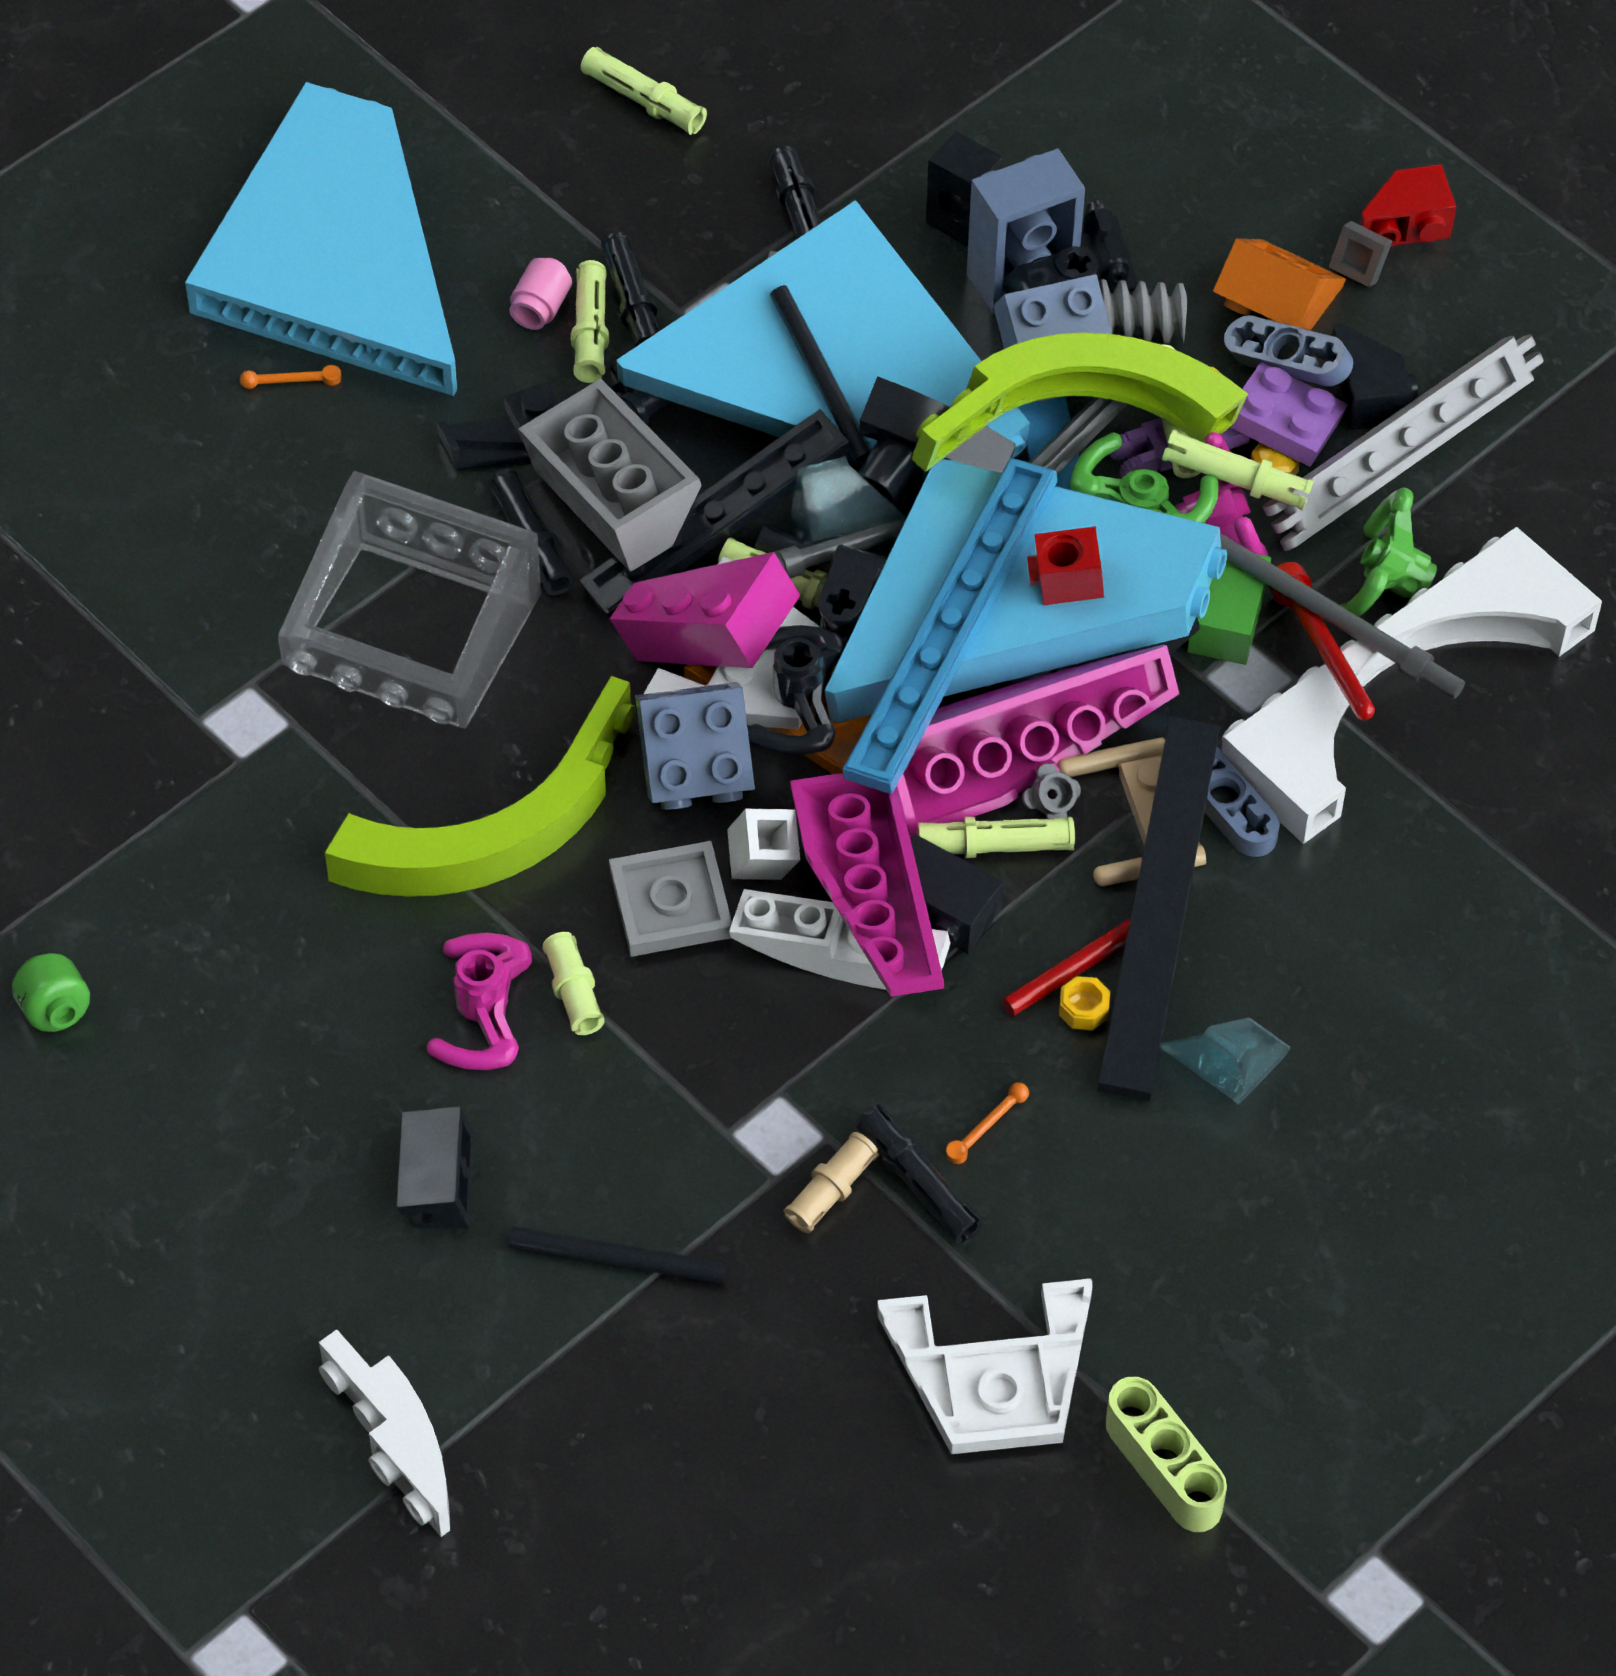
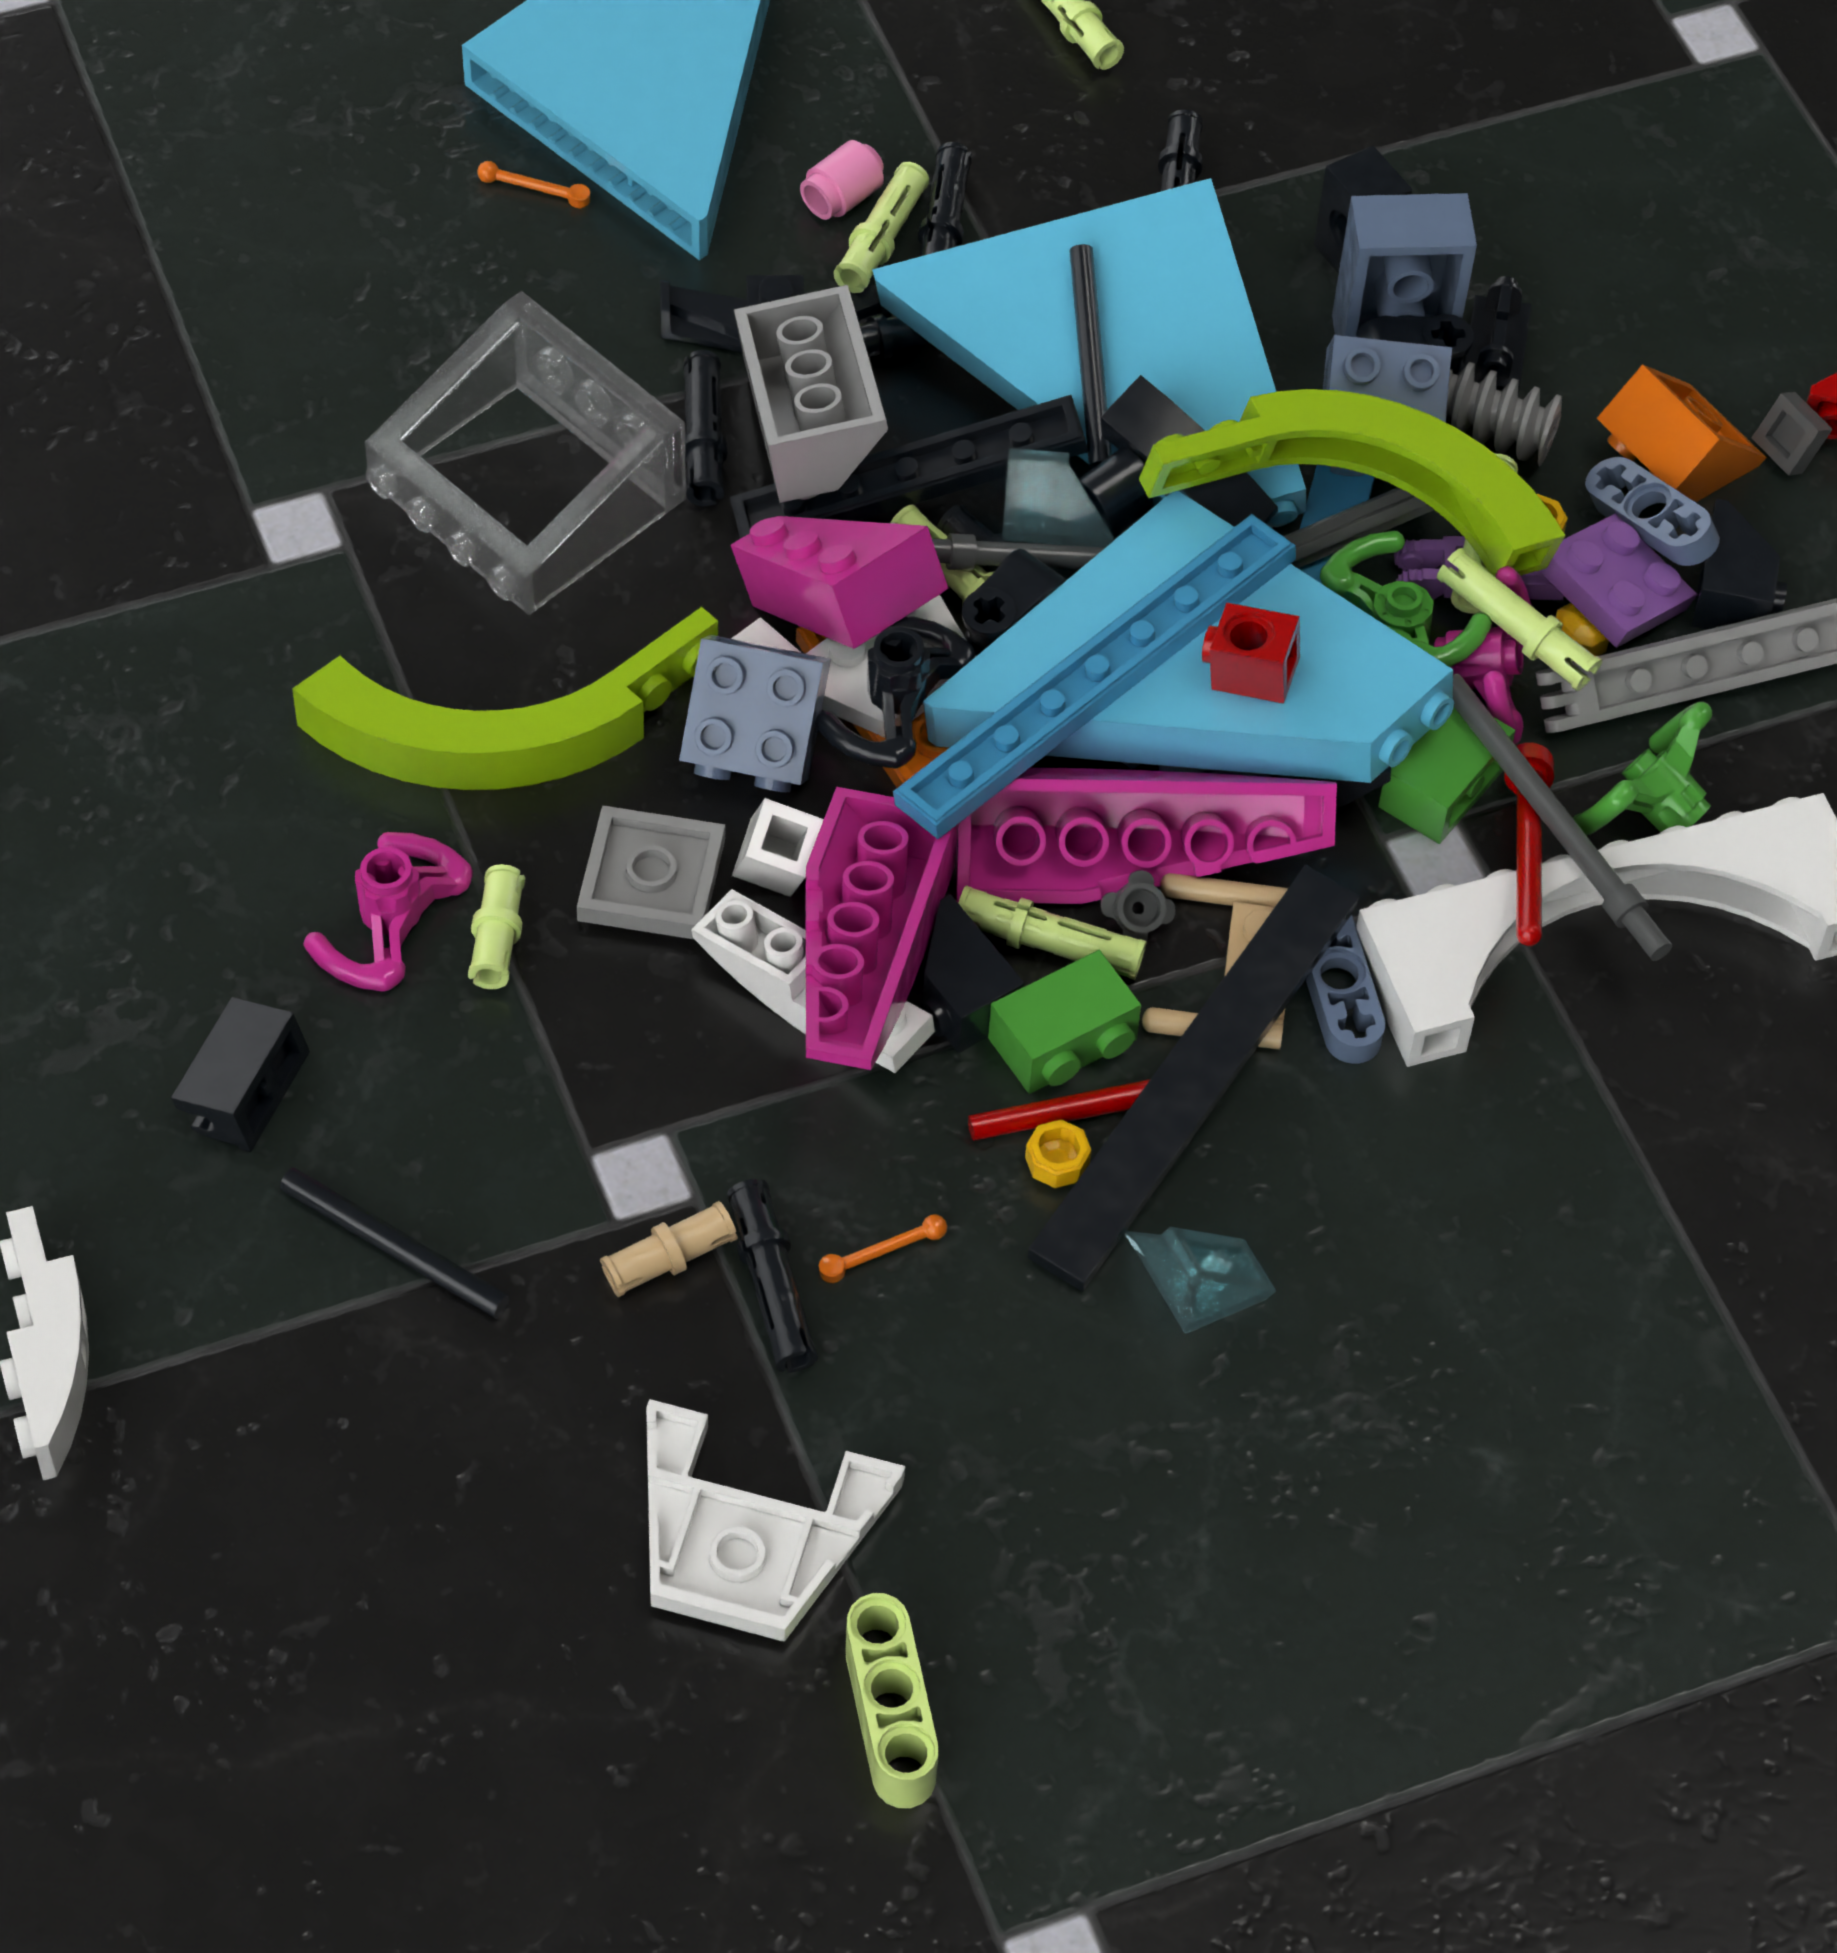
camera: 20 degrees right, 0 degrees up
none -> bright green brick [988,949,1141,1094]

